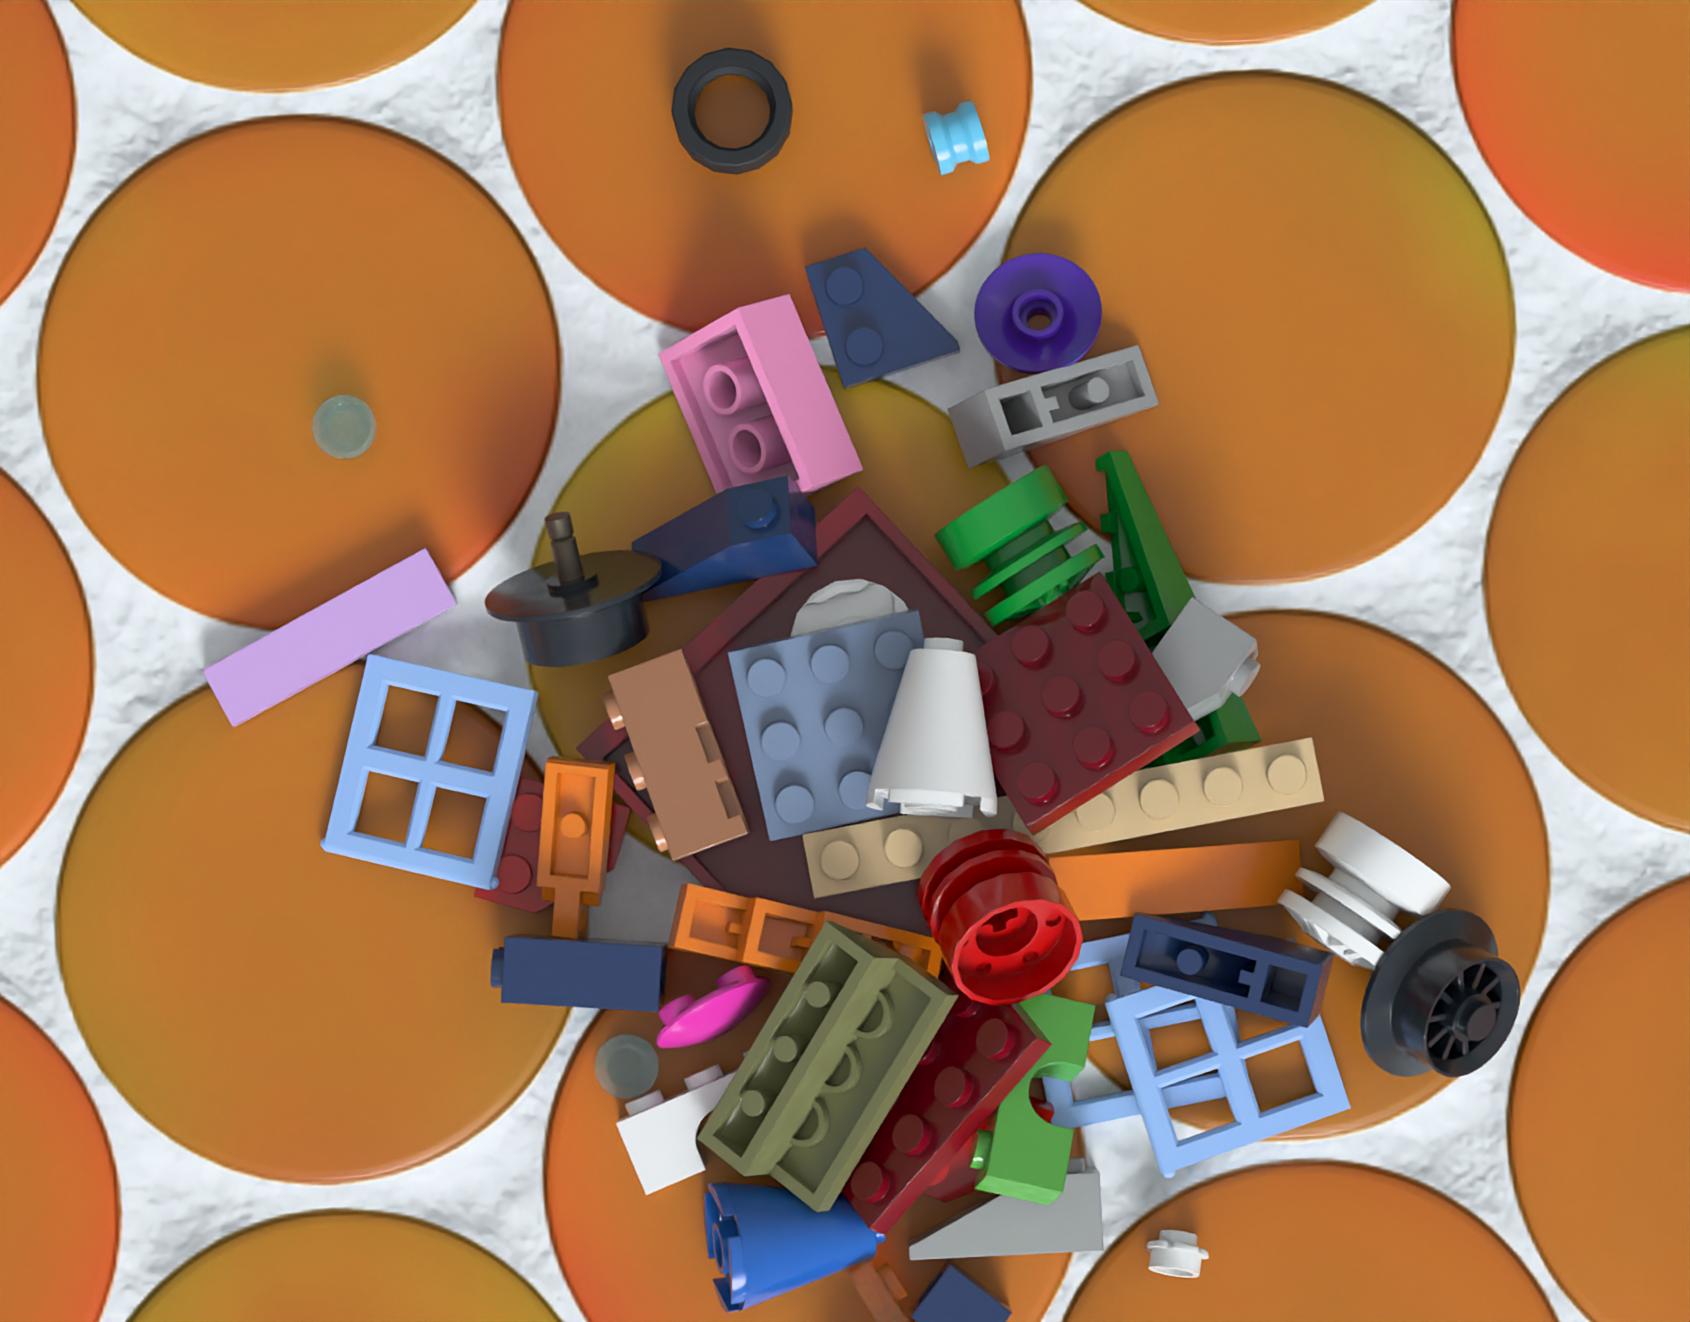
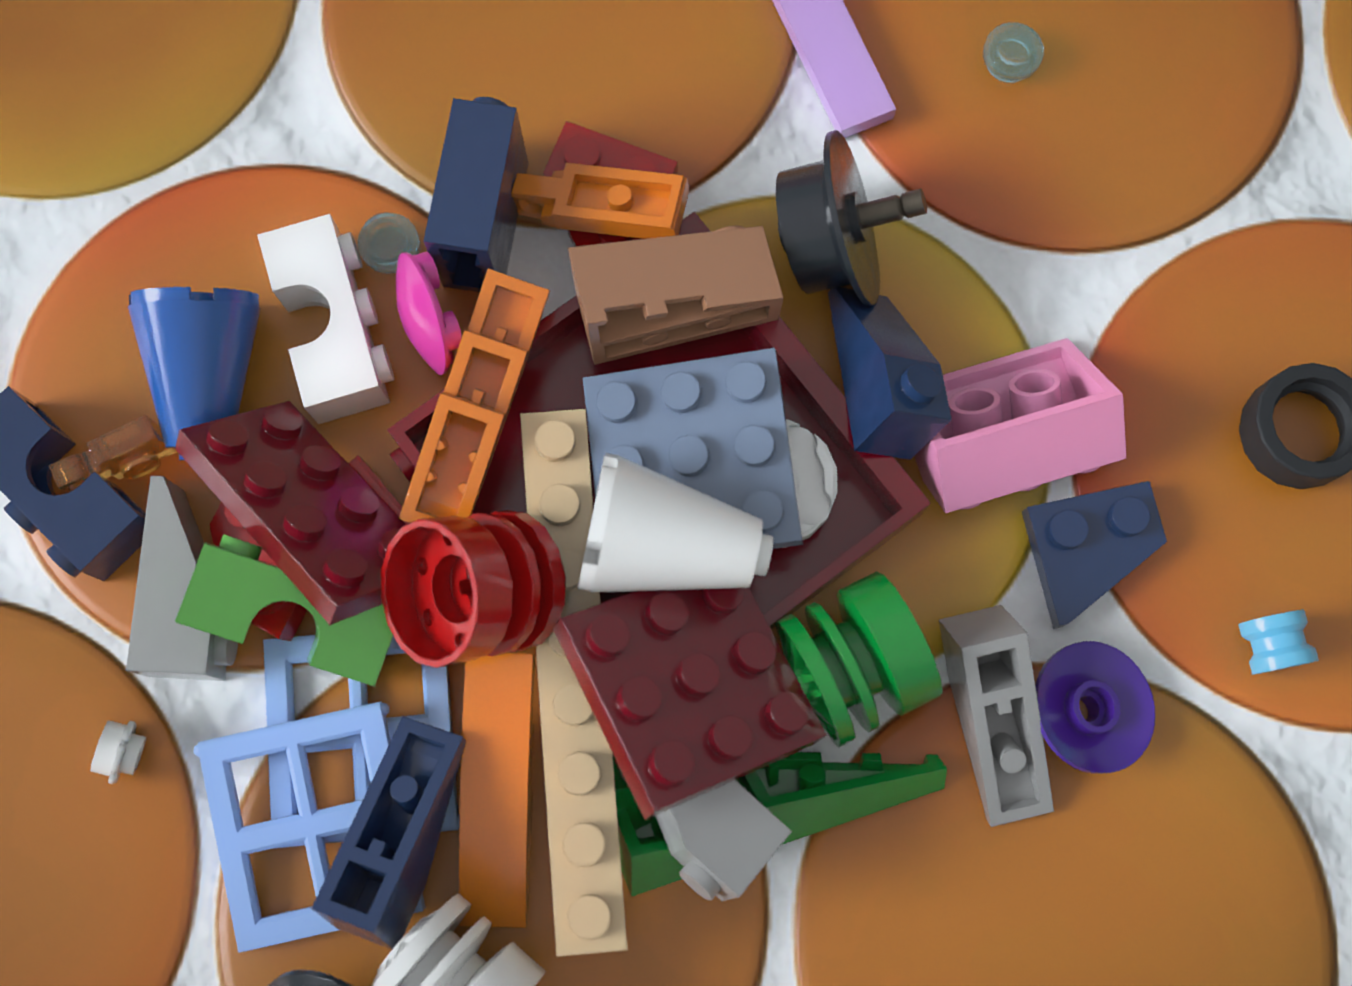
camera: 95 degrees right, 10 degrees down
light blue window [320,653,539,890] -> none
olive slope [697,921,959,1212] -> none

